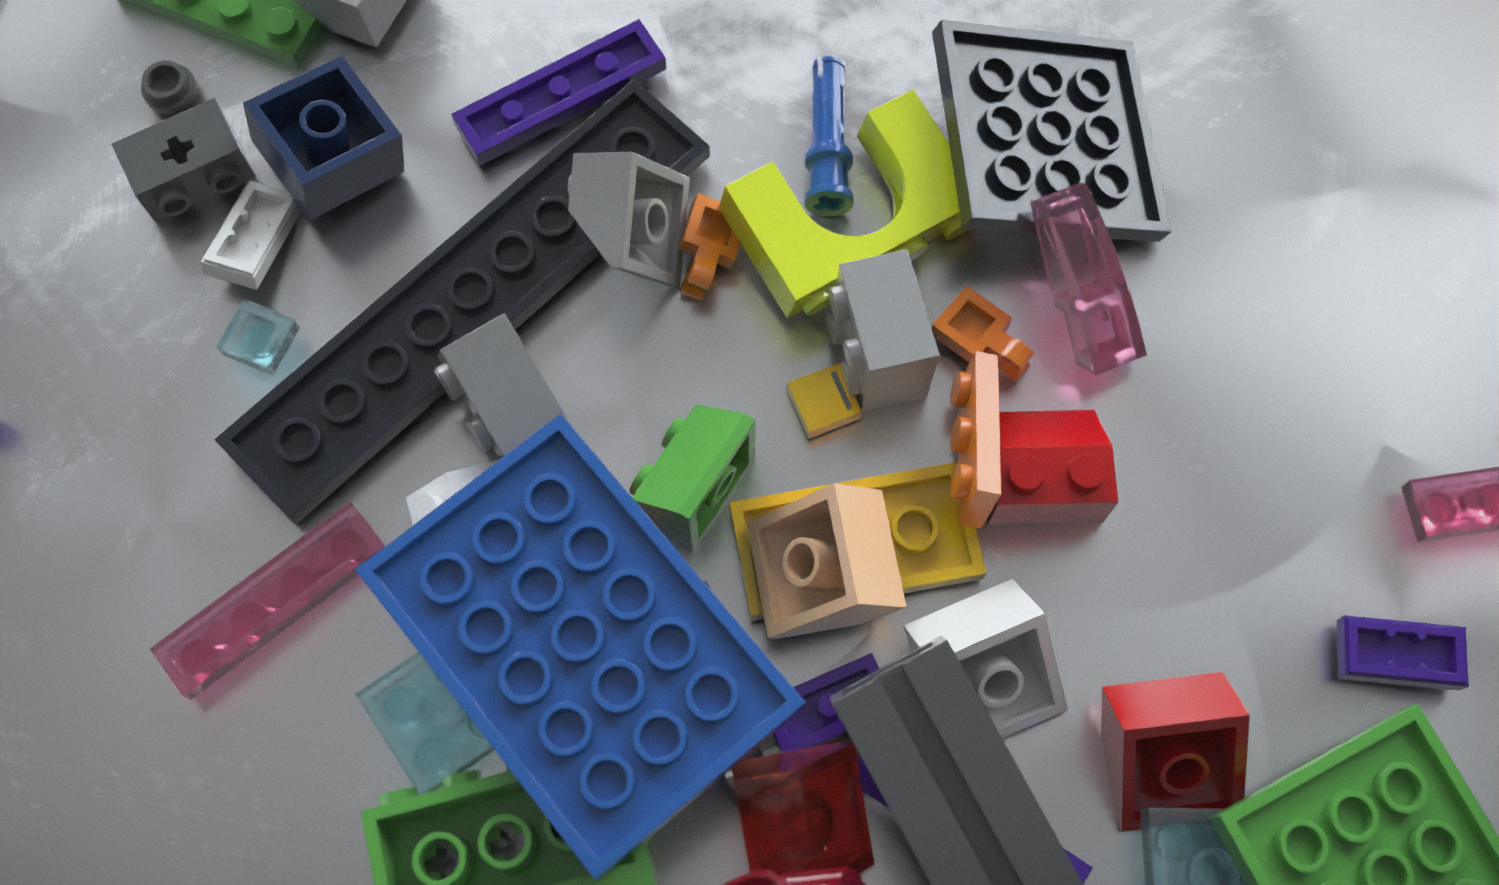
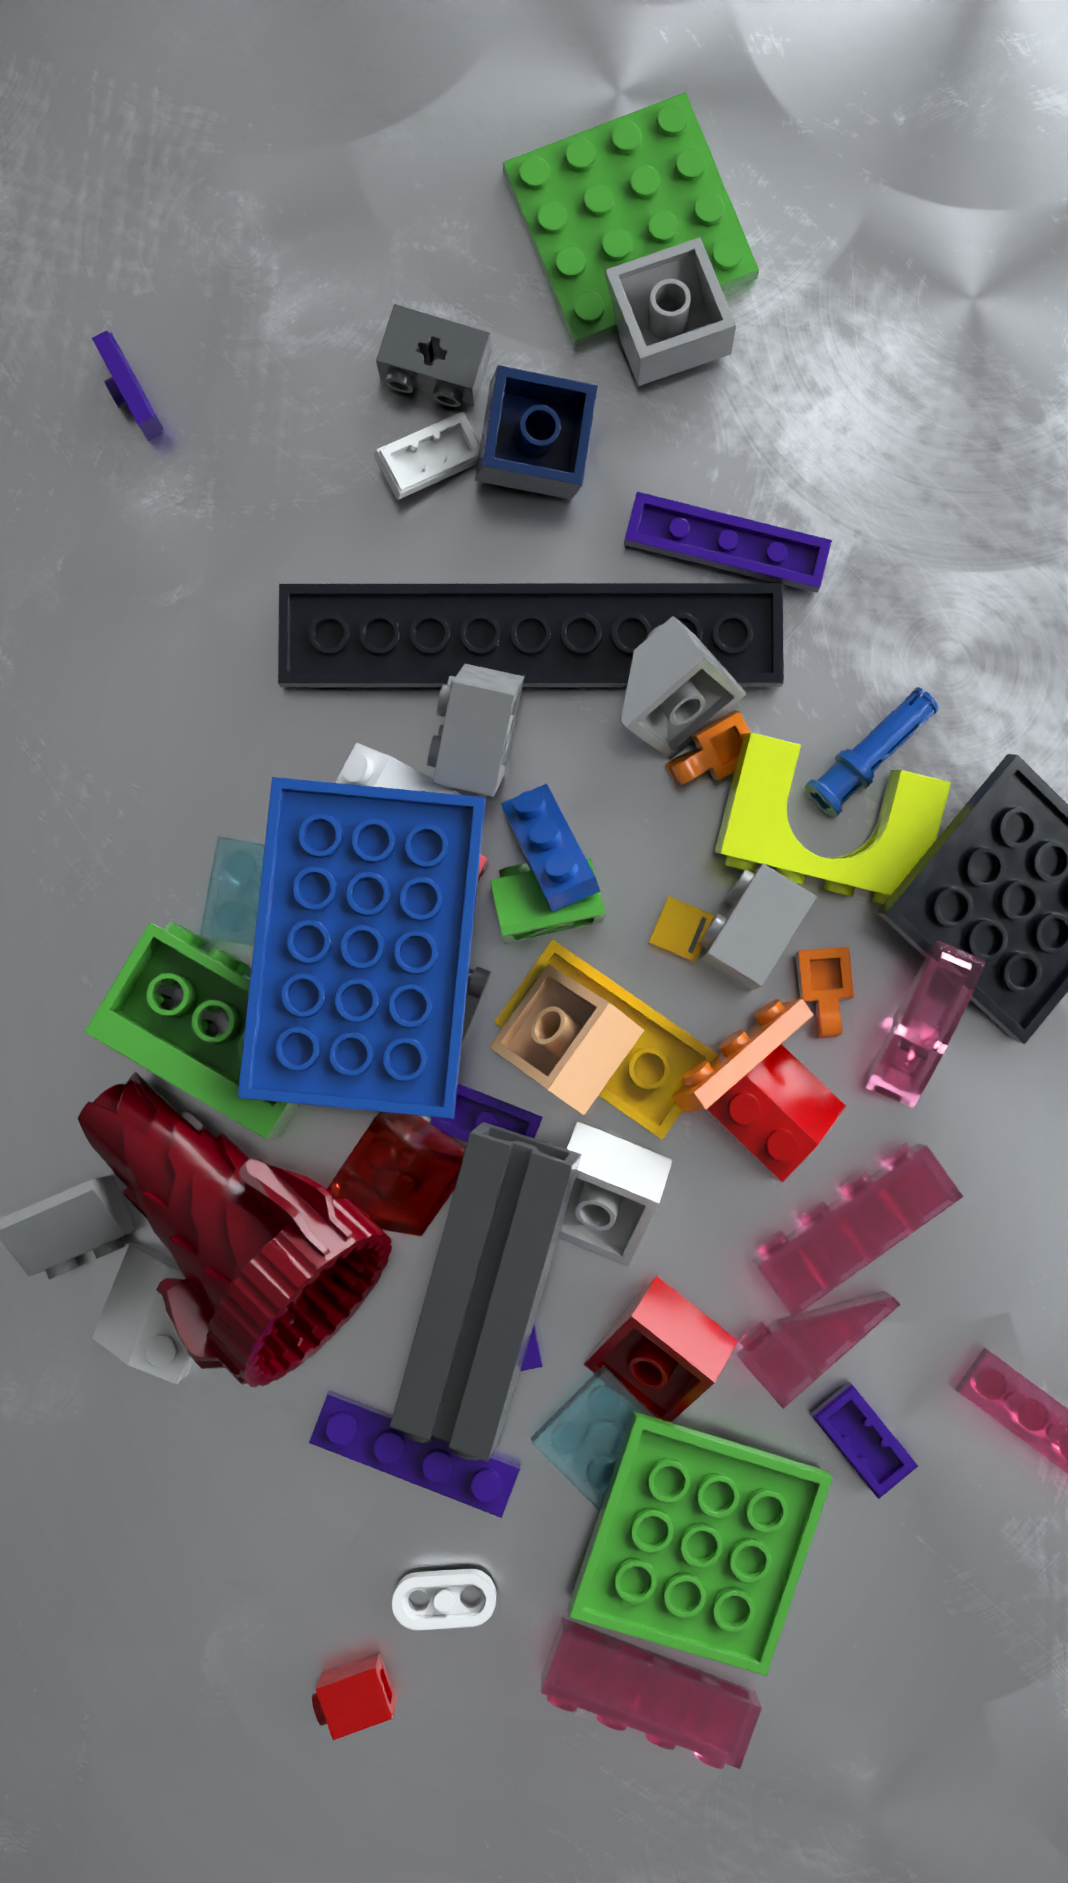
camera: 50 degrees right, 15 degrees up
dark grey plate [141,60,197,114] -> none
clear pink plate [150,501,385,700] -> none
clear light blue plate [216,299,300,376] -> none
none -> blue plate [501,784,600,912]
none -> clear pink slope [736,1291,901,1409]
none -> clear pink brick [752,1142,963,1317]

